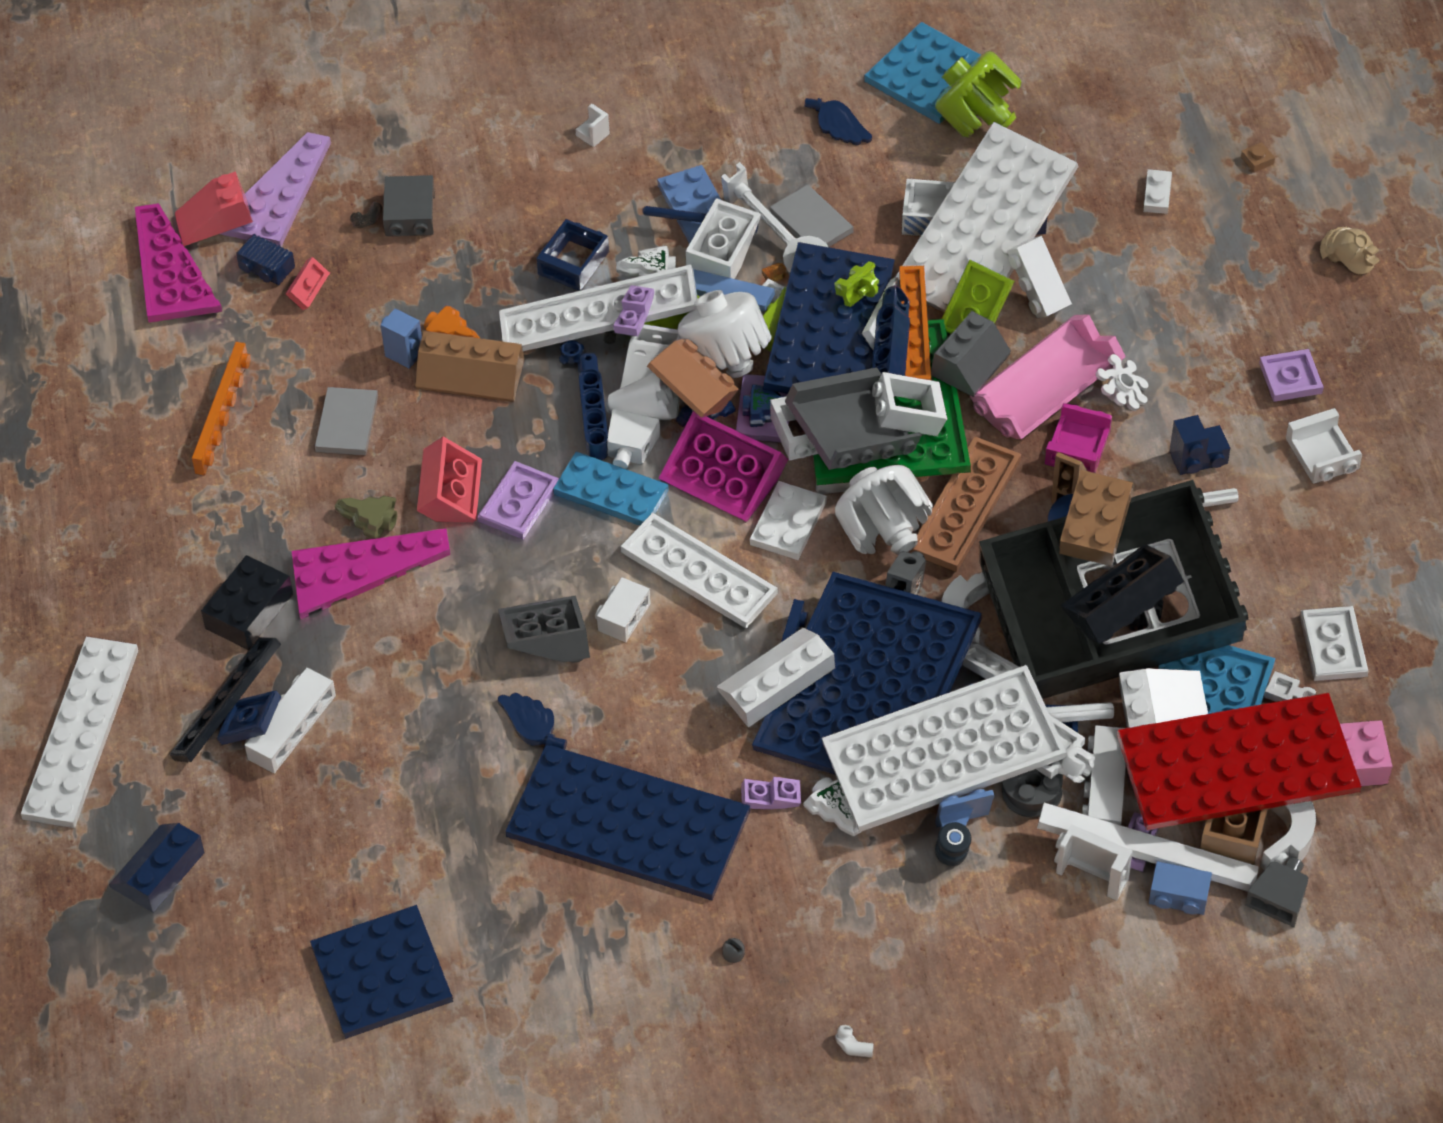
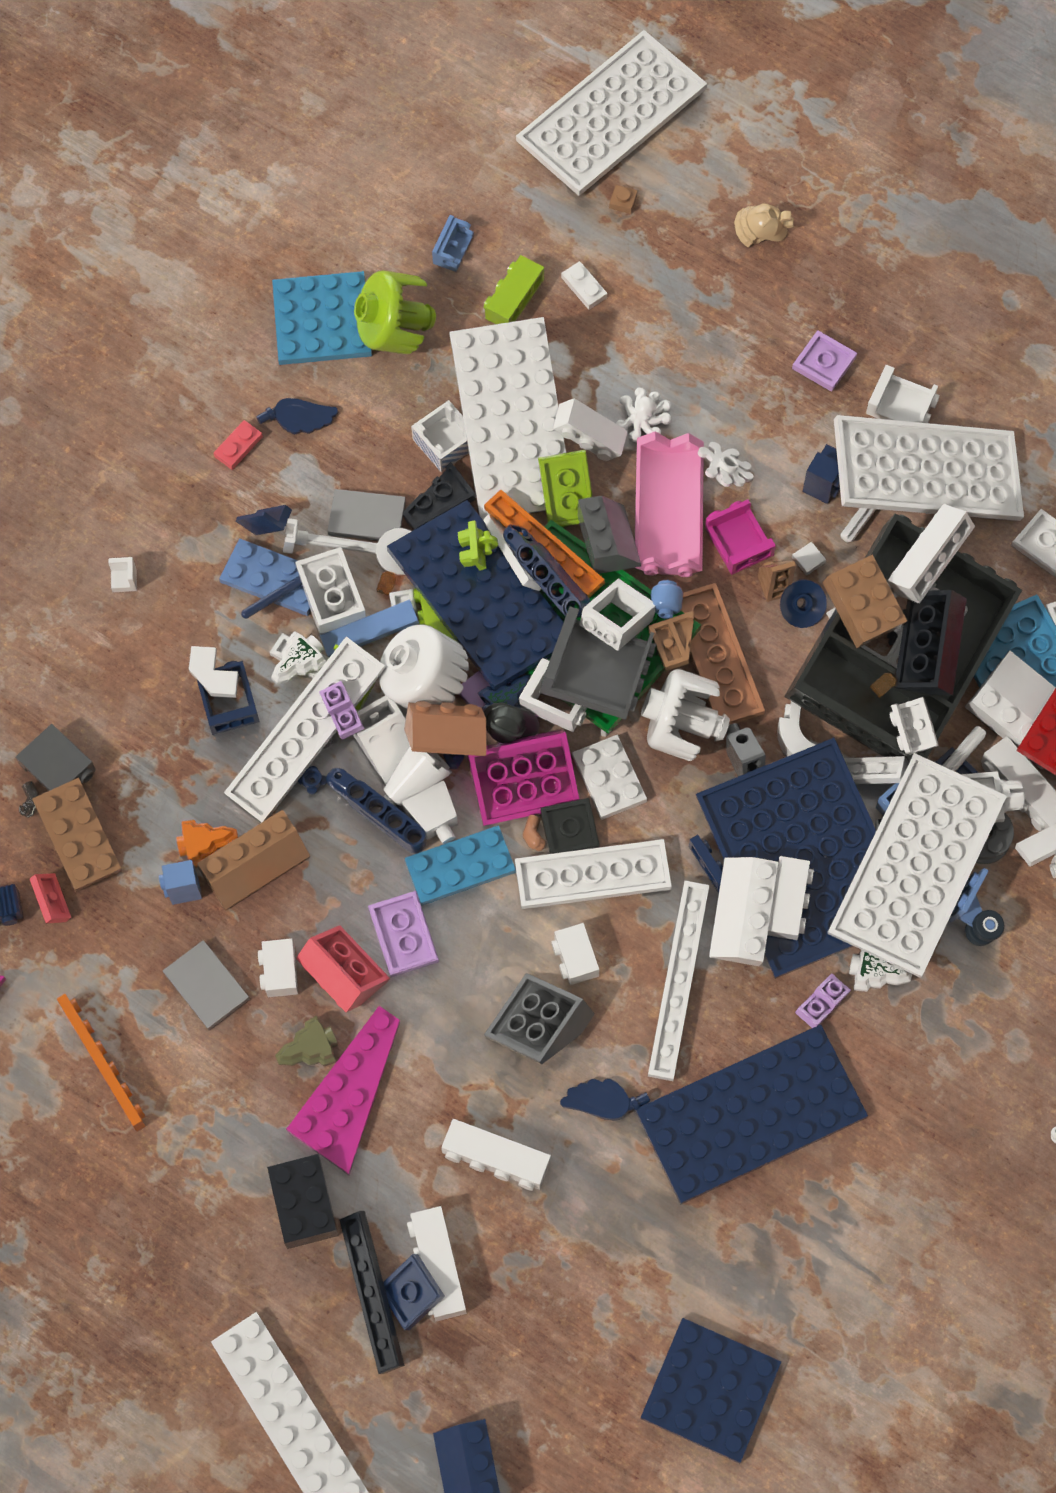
camera: 45 degrees left, 15 degrees up
dark grey hinge [722,938,745,963] -> none
none -> medium nougat brick [32,777,122,892]
none -> white tile [189,646,239,698]
none -> coral plate [214,420,263,470]
none -> dark blue panel [236,505,292,535]
none -> white brick [258,938,298,997]
none -> black wing [402,462,477,530]
none -> medium blue hinge [432,215,474,272]
none -> white brick [441,1119,551,1191]
none -> lime brick [483,255,544,324]
none -> pearl dark grey piece [483,703,539,743]
none -> white plate [516,30,707,196]
none -> nougat arm [523,815,546,851]
none -> pearl dark grey tile [540,798,600,854]
none -> white animal [616,387,672,442]
none -> medium nougat wing [648,611,694,672]
none -> white plate [648,881,709,1081]
none -> medium blue head [651,580,683,619]
none -> white brick [767,856,814,940]
none -> white plate [834,415,1024,521]
none -> clear orange piece [870,673,896,698]
none -> white brick [887,504,975,603]
none -> white bracket [890,697,939,755]

